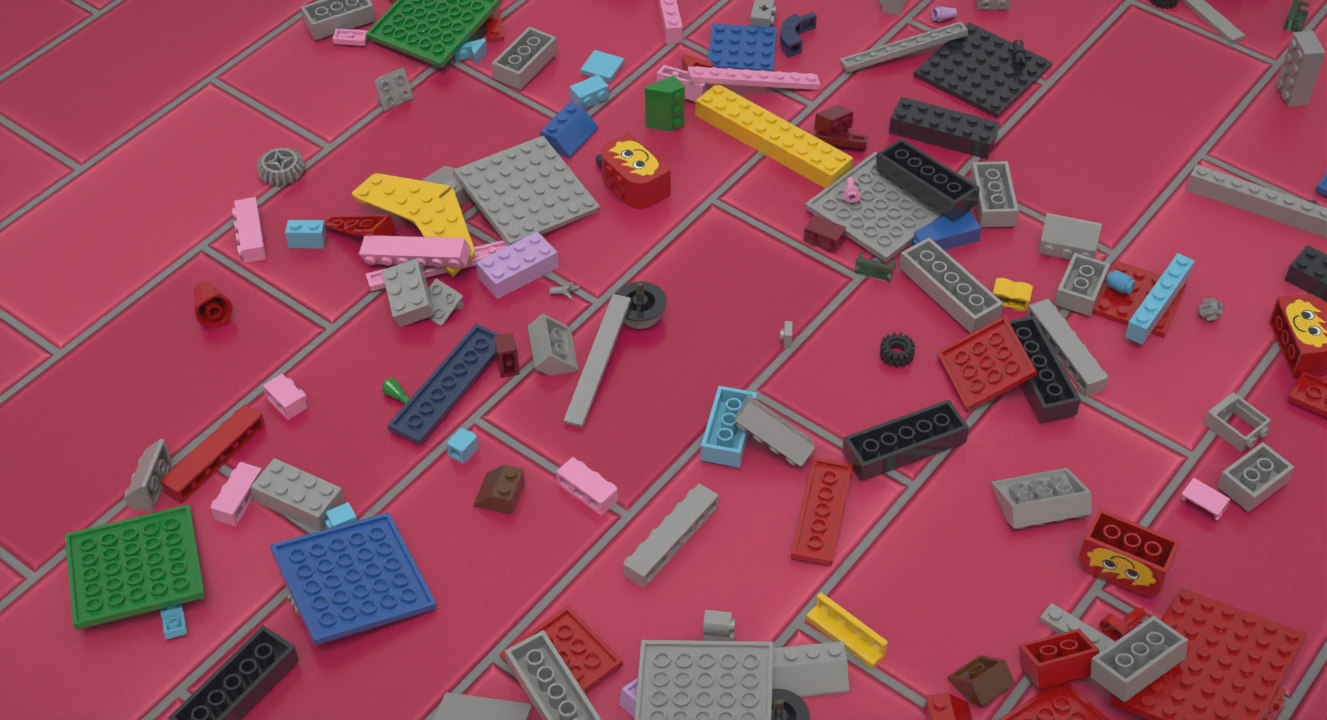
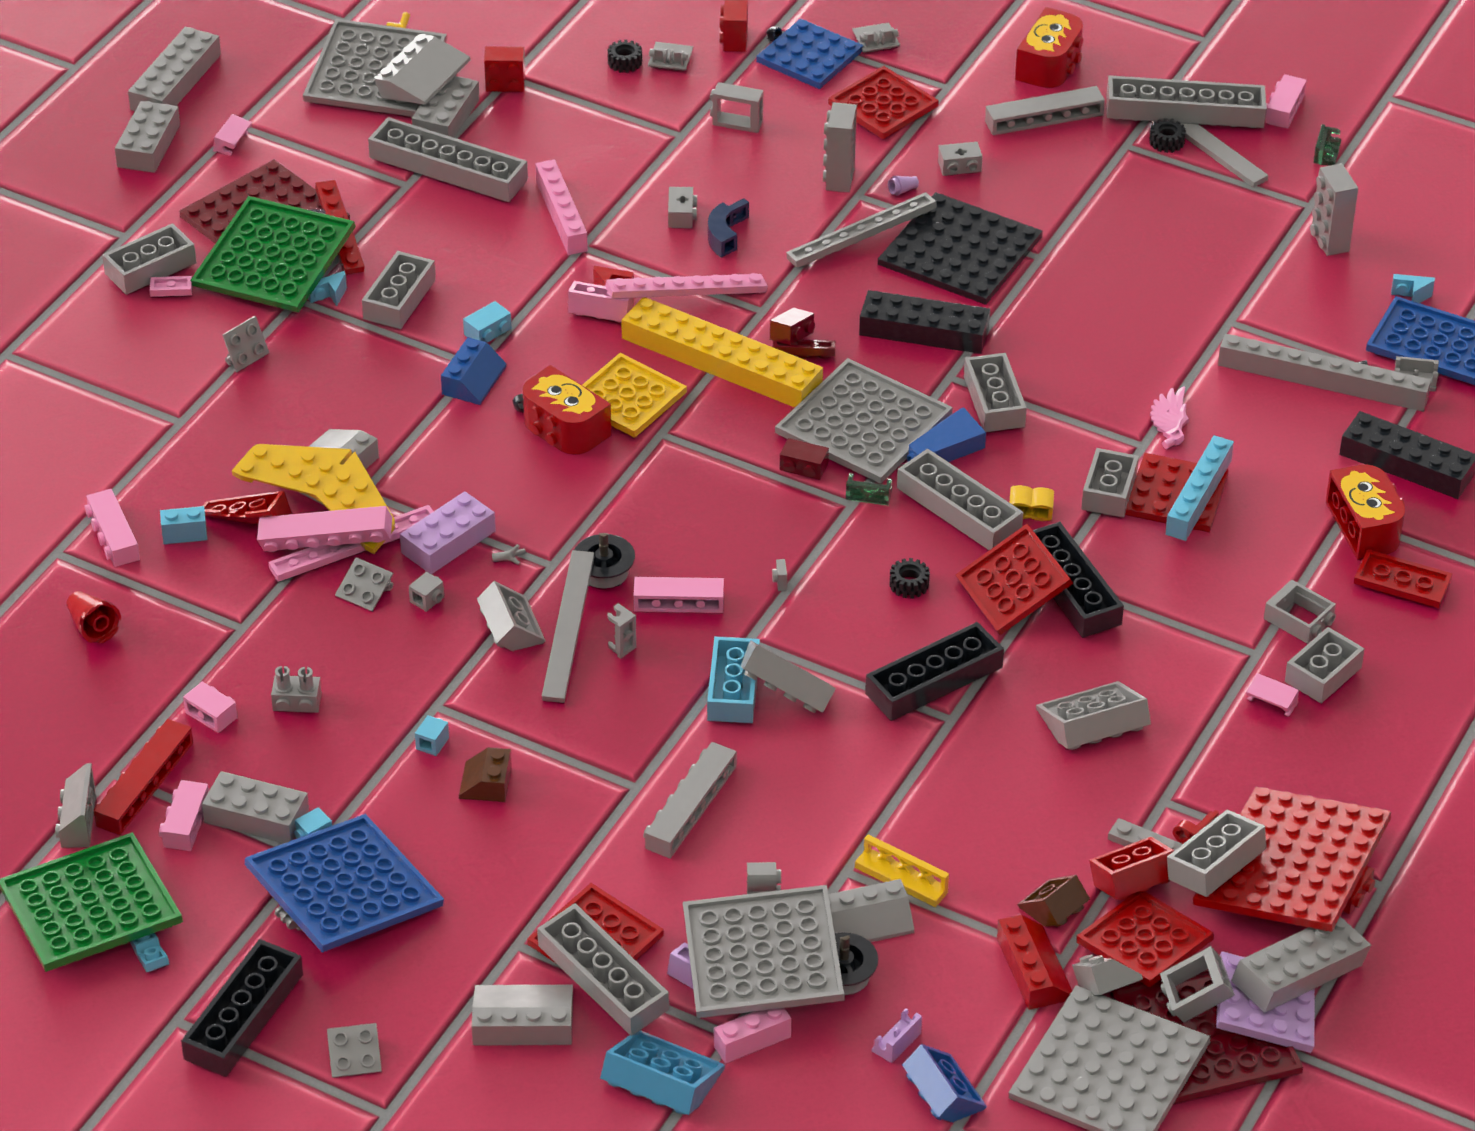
camera: 10 degrees left, 5 degrees down
light grey gear [257,146,305,187] -> none
light grey brick [382,258,435,327] -> none
green cone [382,378,410,404] -> none
dark blue plate [387,324,500,445] -> none
light grey plate [453,136,600,246] -> none
dark red brick [494,332,520,378] -> none
bright pink brick [556,457,618,516] -> none
medium azure tile [580,50,624,83] -> none
green slope [644,75,685,132] -> none
blue plate [708,24,777,72] -> none
red plate [791,457,853,566] -> none
bright pink cone [843,177,861,203] -> none
black brick [876,138,980,220] -> none
black pin [1013,39,1026,69] -> none
light grey brick [1026,299,1108,397] -> none
light grey slope [1038,213,1102,260] -> none
red brick [1079,508,1181,596] -> none
dark azure brick [1106,270,1136,294] -> none
light grey gear [1199,298,1223,321] -> none
none -> light grey brick [271,666,322,713]
none -> light grey brick [409,572,444,612]
none -> yellow plate [583,353,687,438]
none -> light grey hinge [607,603,636,659]
none -> bright pink brick [634,577,724,613]
none -> bright pink animal [1150,387,1189,449]

